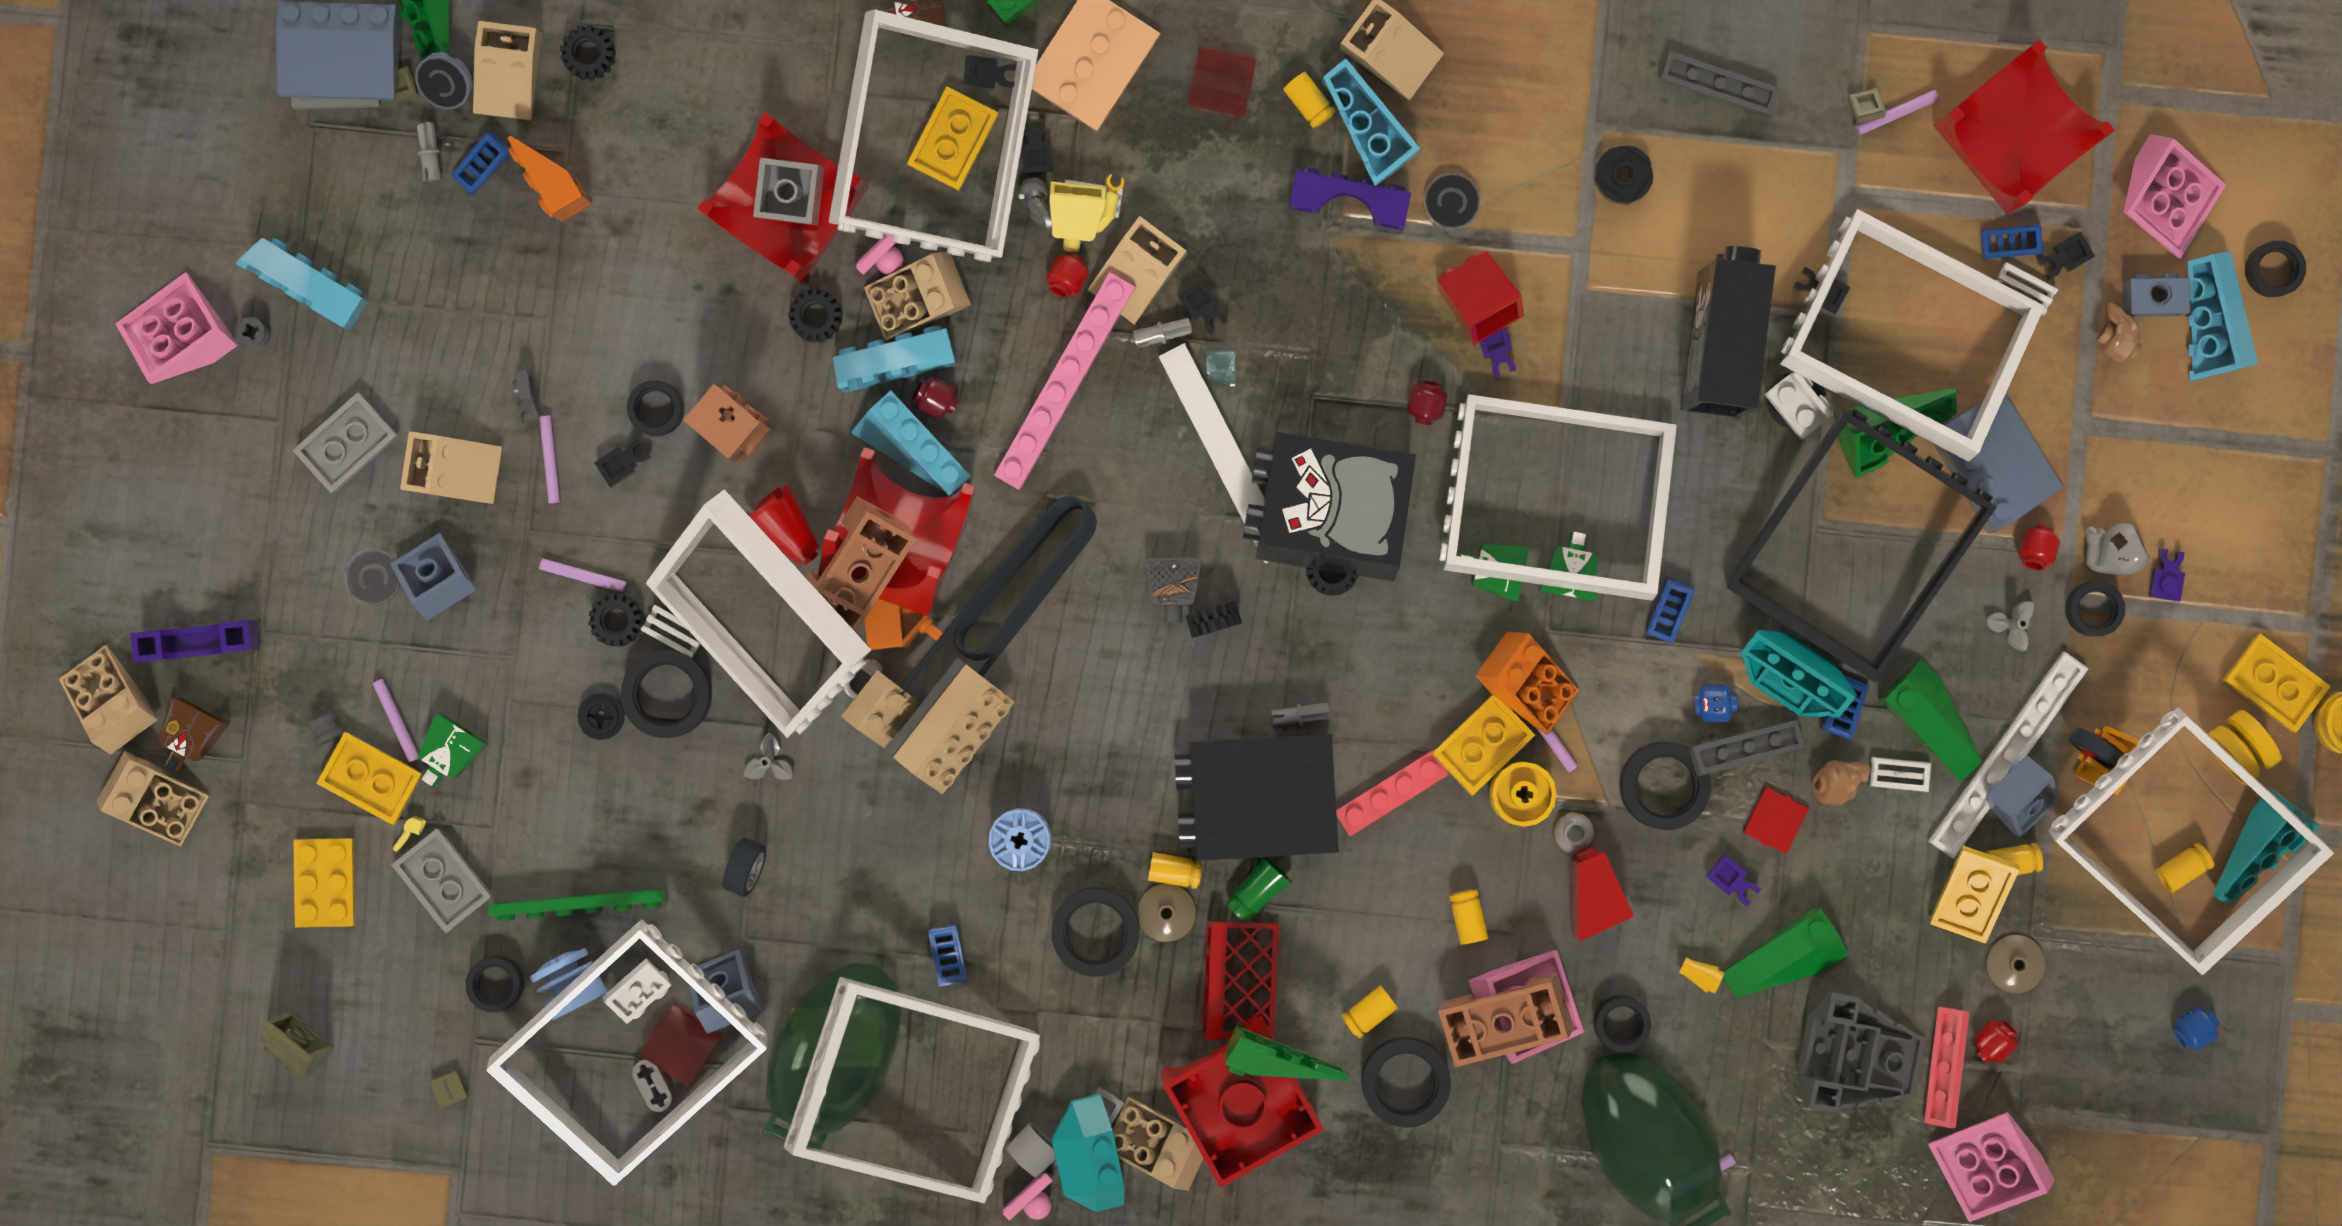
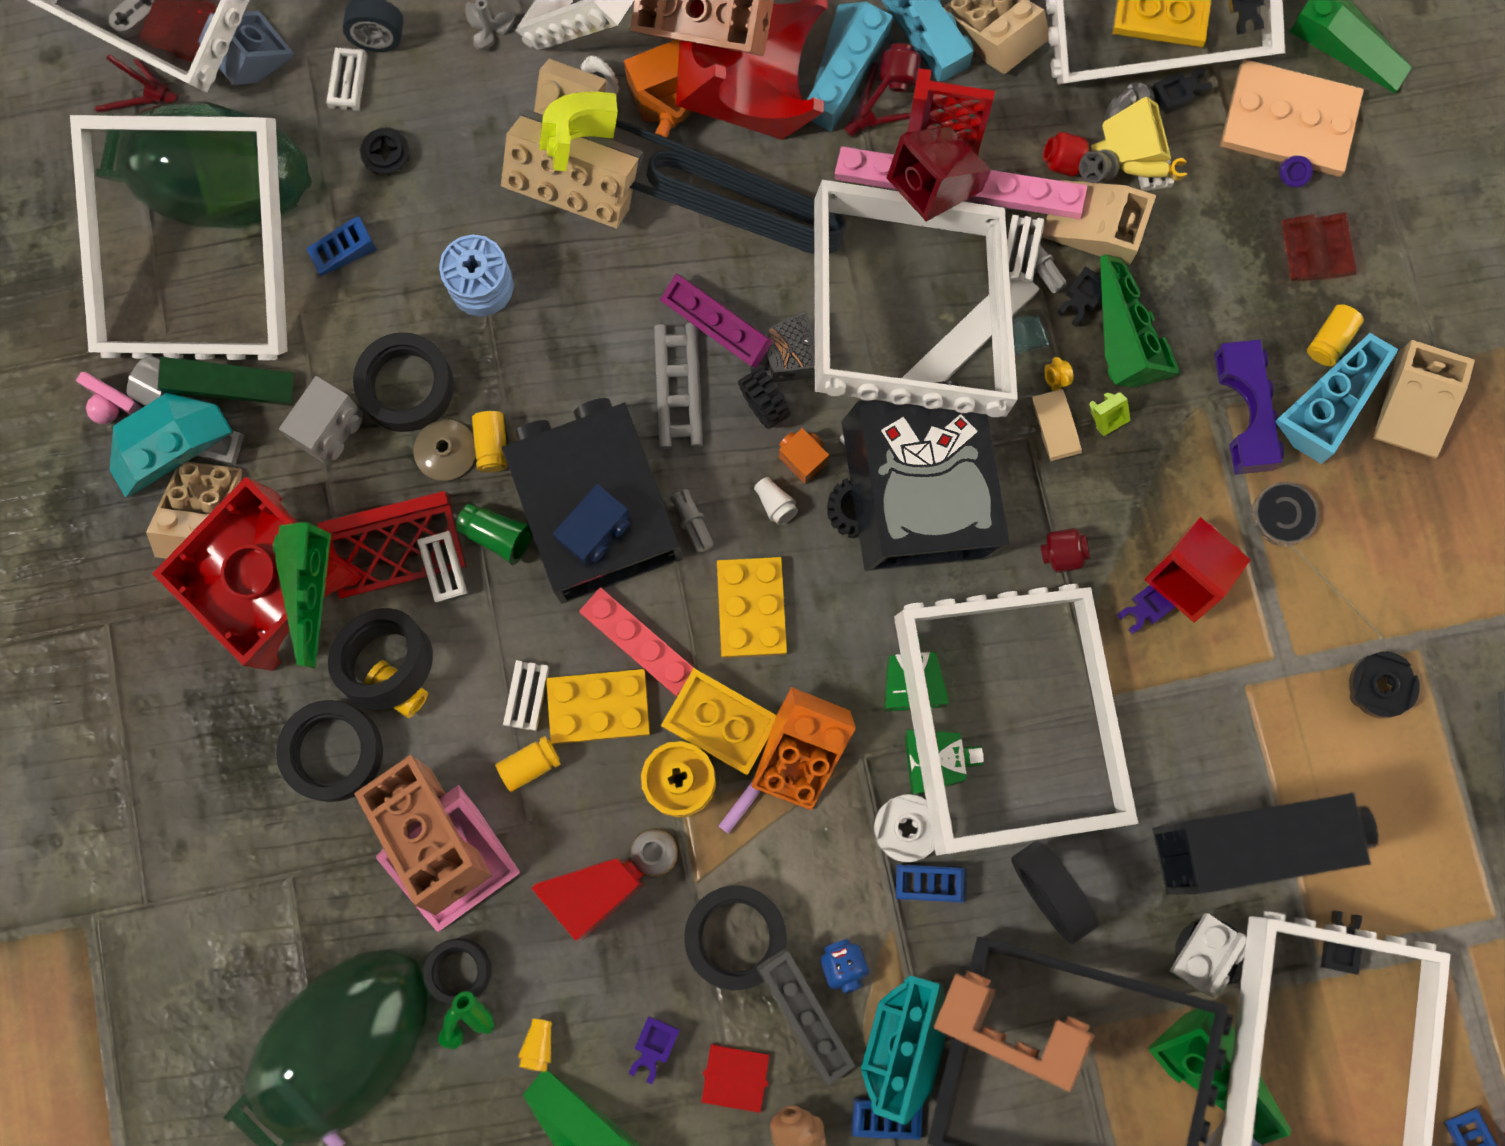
camera: 75 degrees right, 10 degrees down
none -> dark red plant [94,54,179,112]
none -> dark green tile [157,356,293,406]
none -> light grey brick [279,376,363,465]
none -> white tile [326,48,368,111]
none -> black tyre [328,608,433,710]
none -> black gear [360,128,410,176]
none -> white tile [417,531,468,602]
none -> green plant [438,991,494,1050]
none -> white tile [503,660,550,731]
none -> neon yellow arch [539,92,618,171]
none -> yellow plate [546,669,650,745]
none -> dark blue brick [553,484,631,566]
none -> light grey bar [654,323,703,449]
none -> magenta plate [660,273,773,368]
none -> yellow plate [717,557,787,658]
none -> white cone [754,477,798,525]
none -> orange brick [779,428,829,484]
none -> white door [814,180,1018,417]
none -> dark red plant [843,62,910,137]
none -> white plate [874,794,935,862]
none -> dark red slope [886,127,991,222]
none -> red fence [907,68,995,156]
none -> nougat plate [934,971,1095,1092]
none -> white tile [1007,215,1045,283]
none -> black tyre [1011,840,1099,945]
none -> tan slope [1032,389,1082,461]
none -> yellow plate [1044,357,1073,391]
none -> dark grey wheel [1079,149,1120,183]
none -> lime tile [1089,392,1131,436]
none -> green wedge [1100,254,1180,388]
none -> dark purple tile [1279,155,1313,187]

